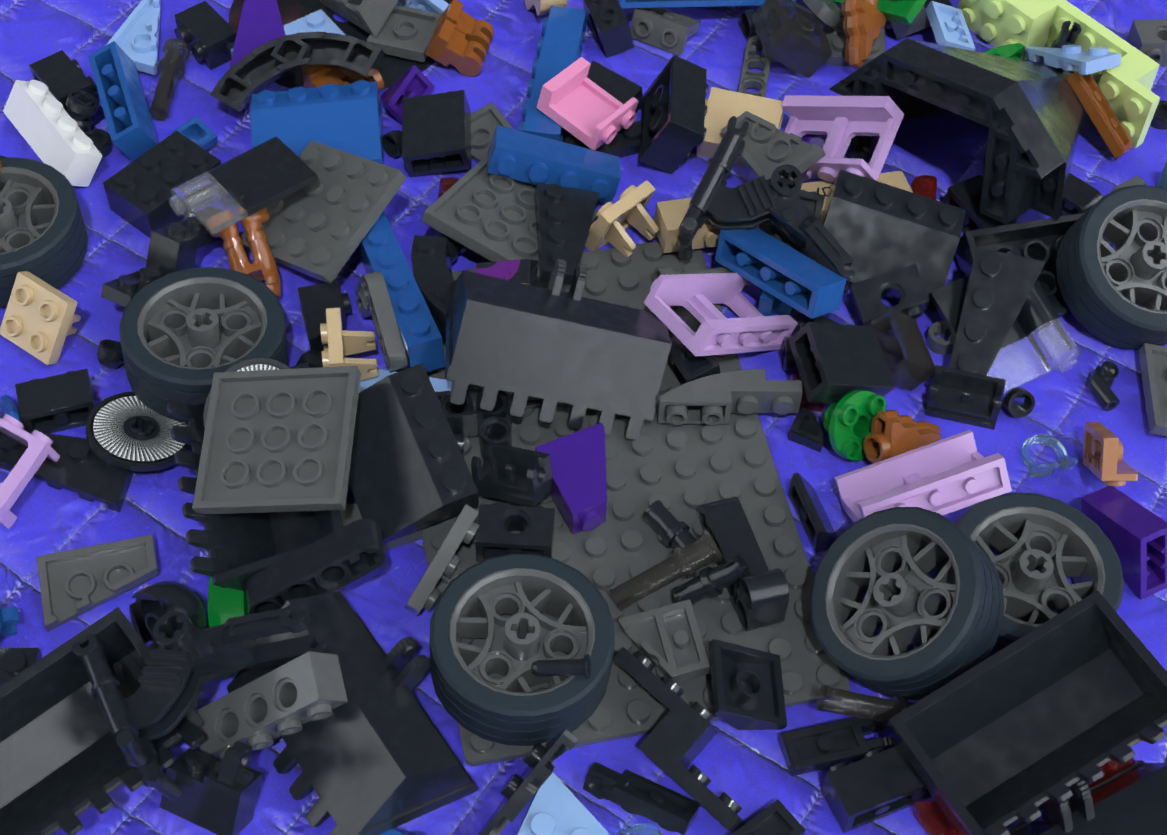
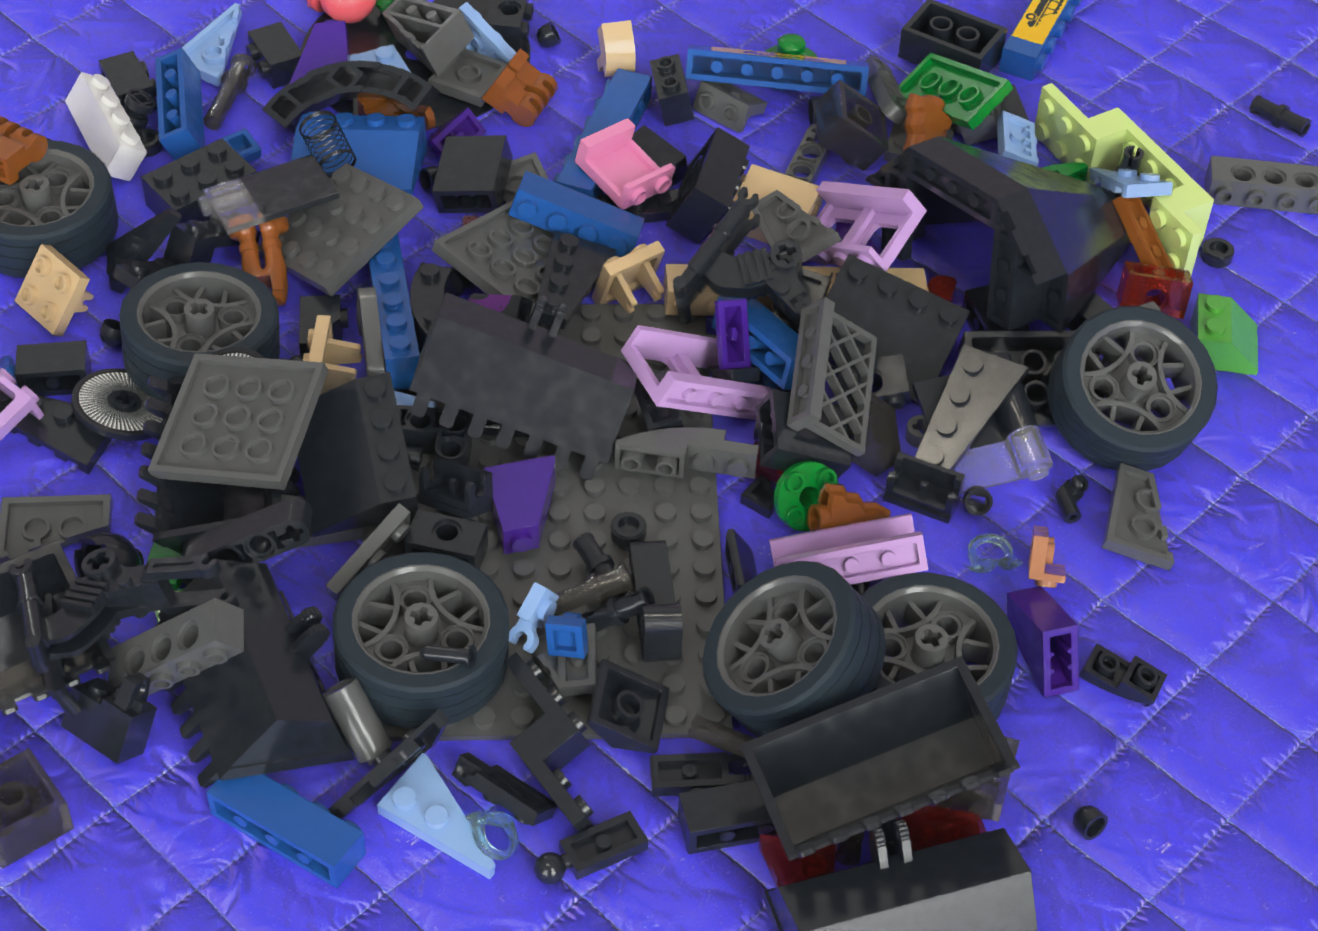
camera: 10 degrees right, 5 degrees down
none -> black wing [106,208,182,294]
none -> black piece [299,110,357,178]
none -> dark grey brick [322,677,393,766]
none -> light blue plate [509,582,559,653]
none -> blue tile [545,612,589,659]
none -> black tile [611,512,647,548]
none -> black plate [707,365,760,383]
none -> dark purple slope [715,299,751,370]
none -> dark grey fence [787,297,877,457]
none -> clear red brick [1116,261,1193,319]

